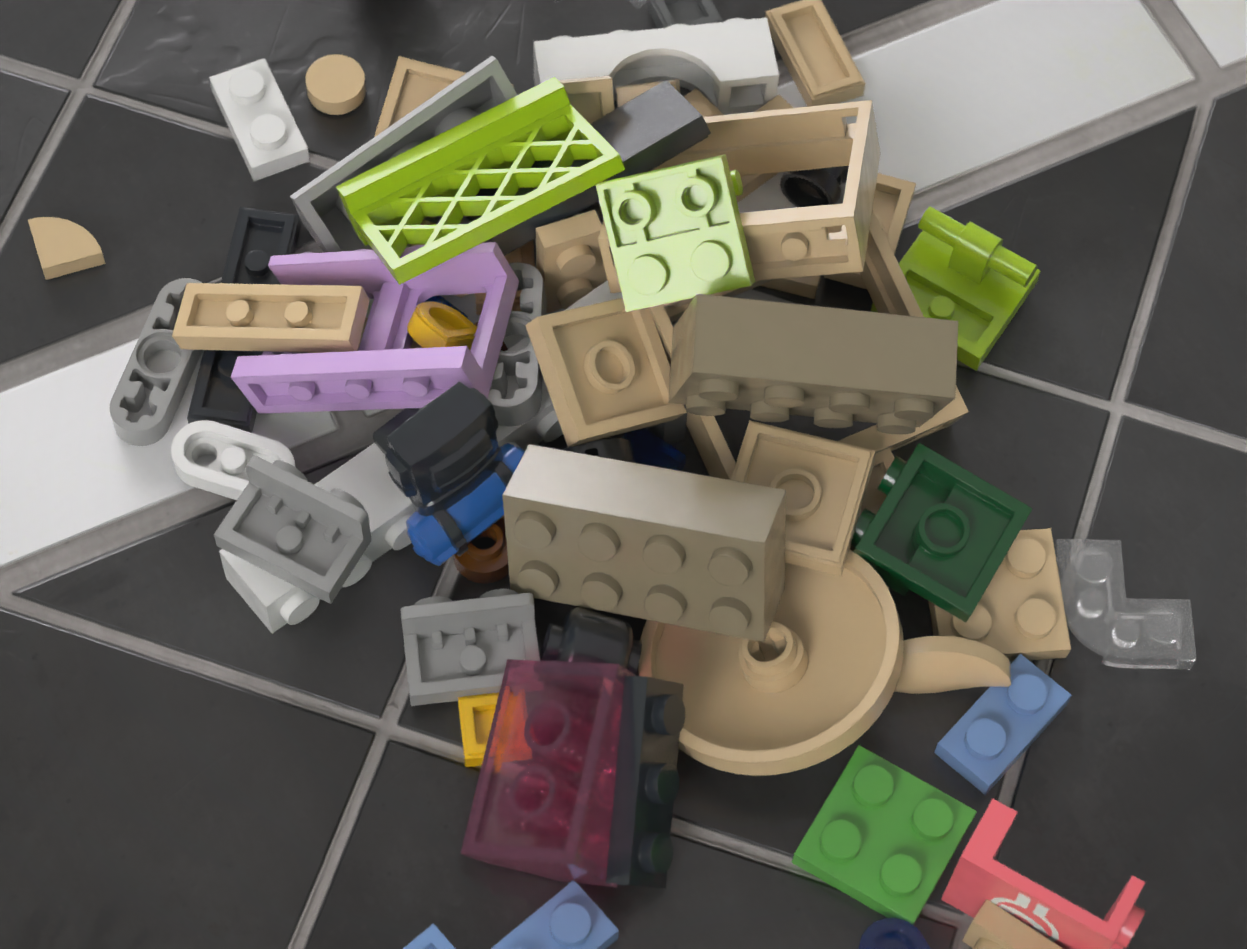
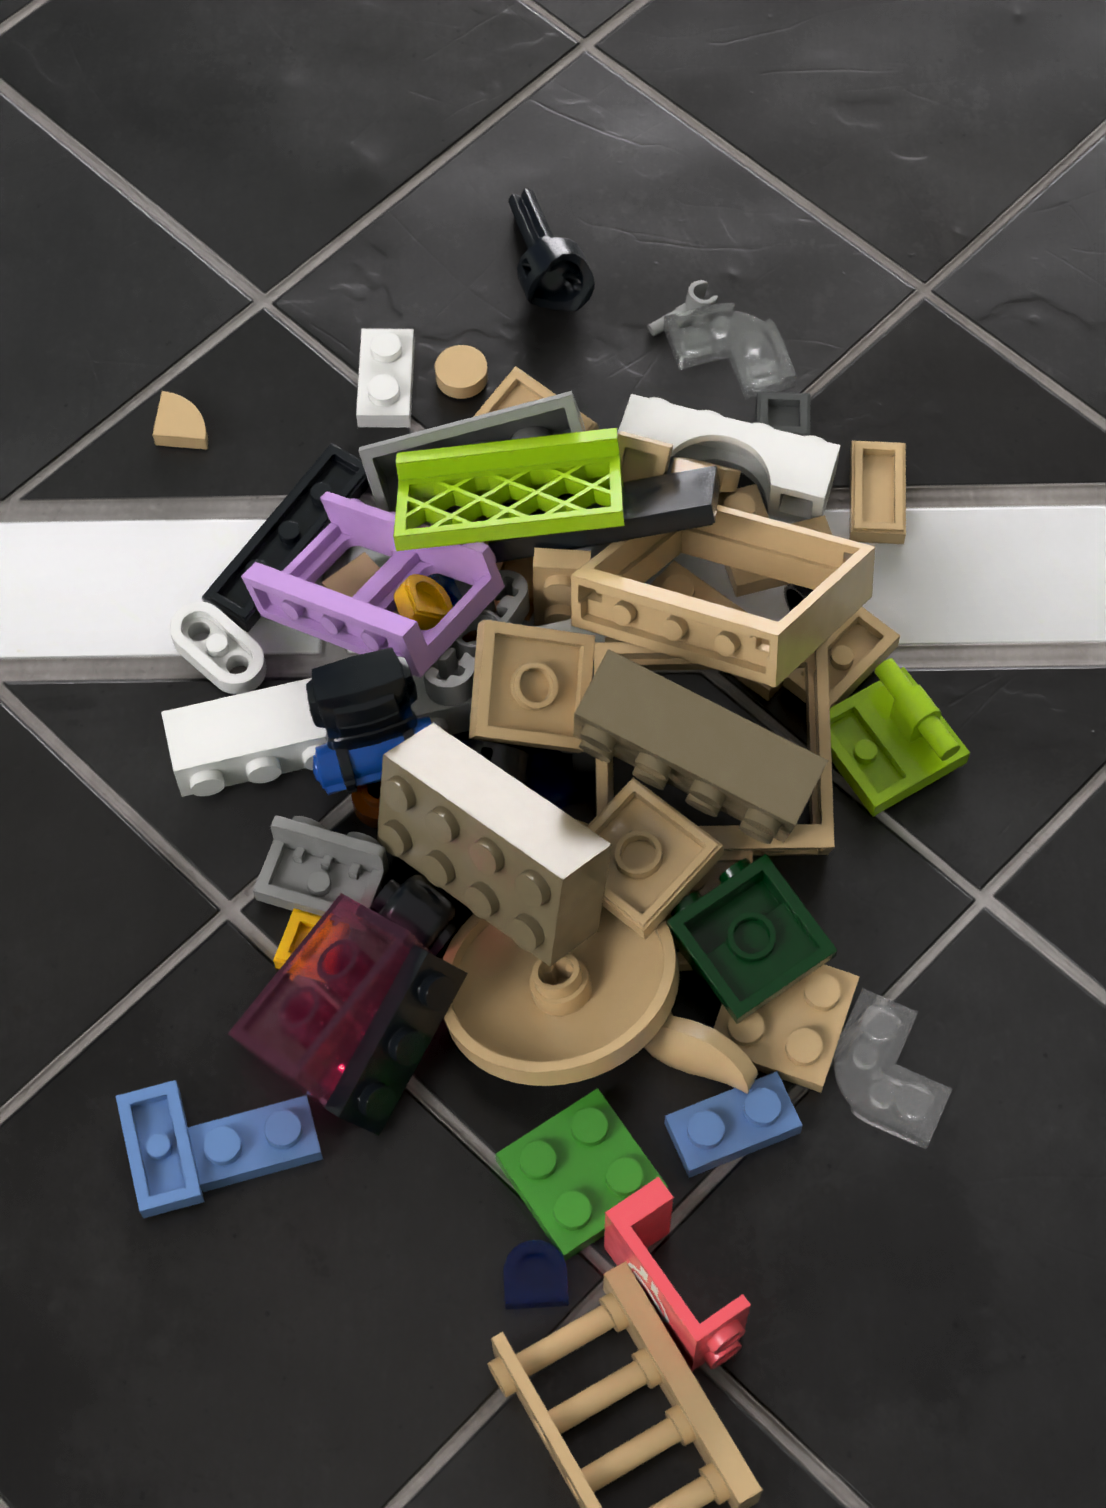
camera: 30 degrees right, 0 degrees up
light grey beam [109,278,203,446] -> none
tan plate [172,283,370,353] -> none
light grey bracket [214,455,372,604] -> none
plate [596,154,755,312] -> none

